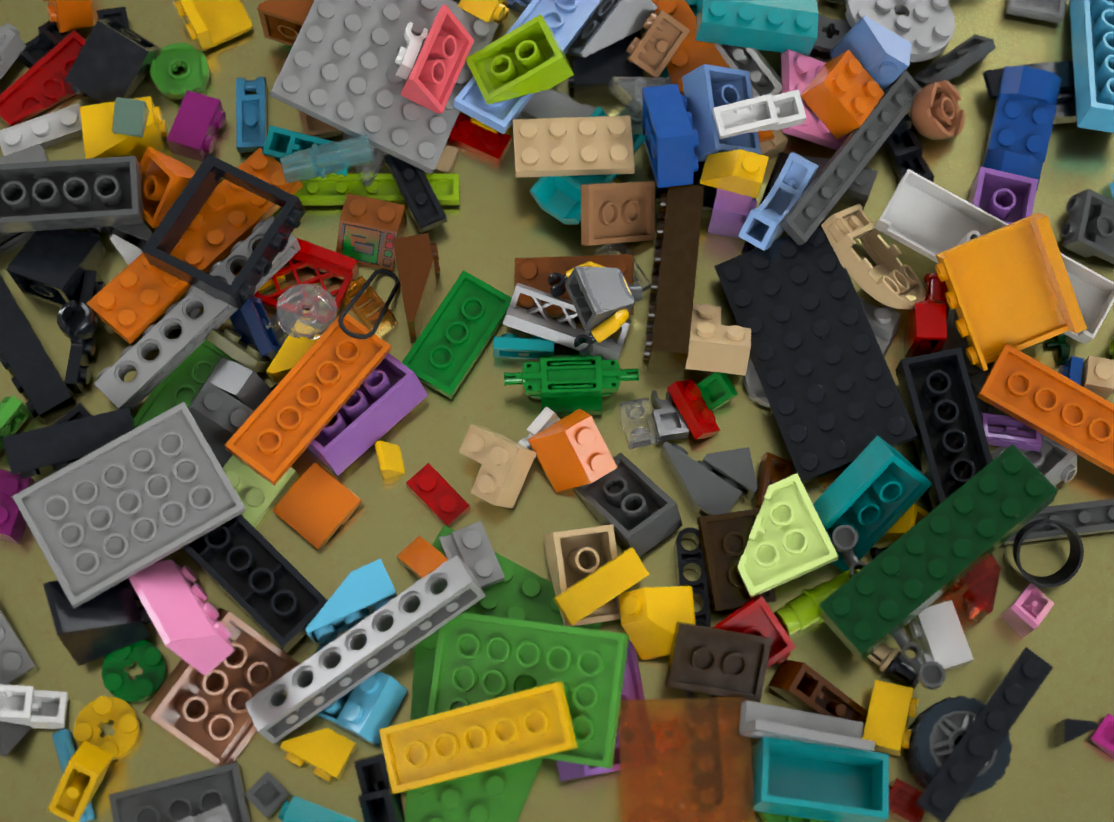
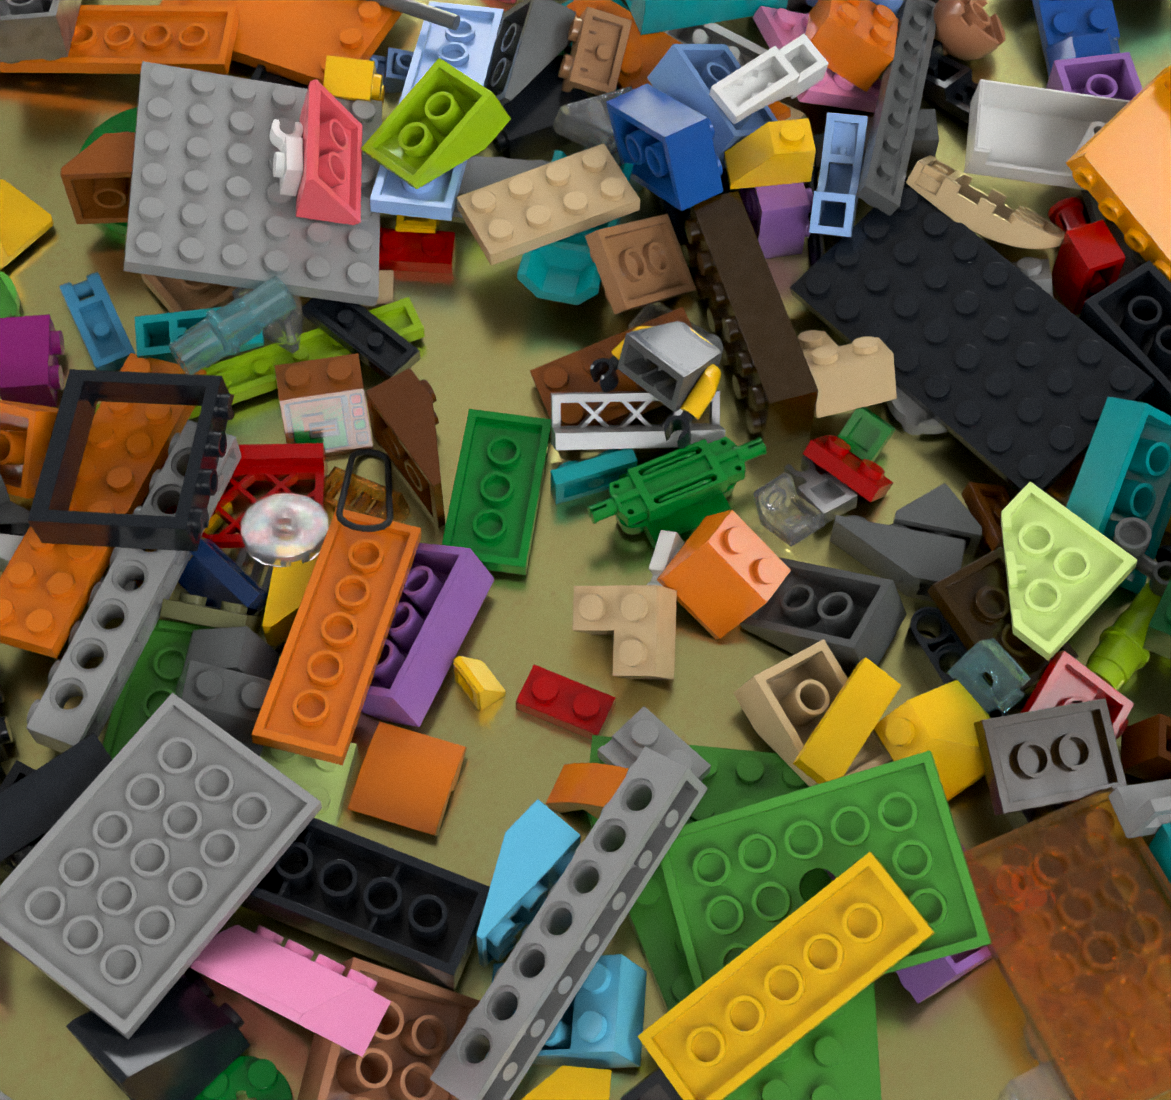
camera: 20 degrees left, 10 degrees down
none -> clear light blue brick [947,638,1031,713]

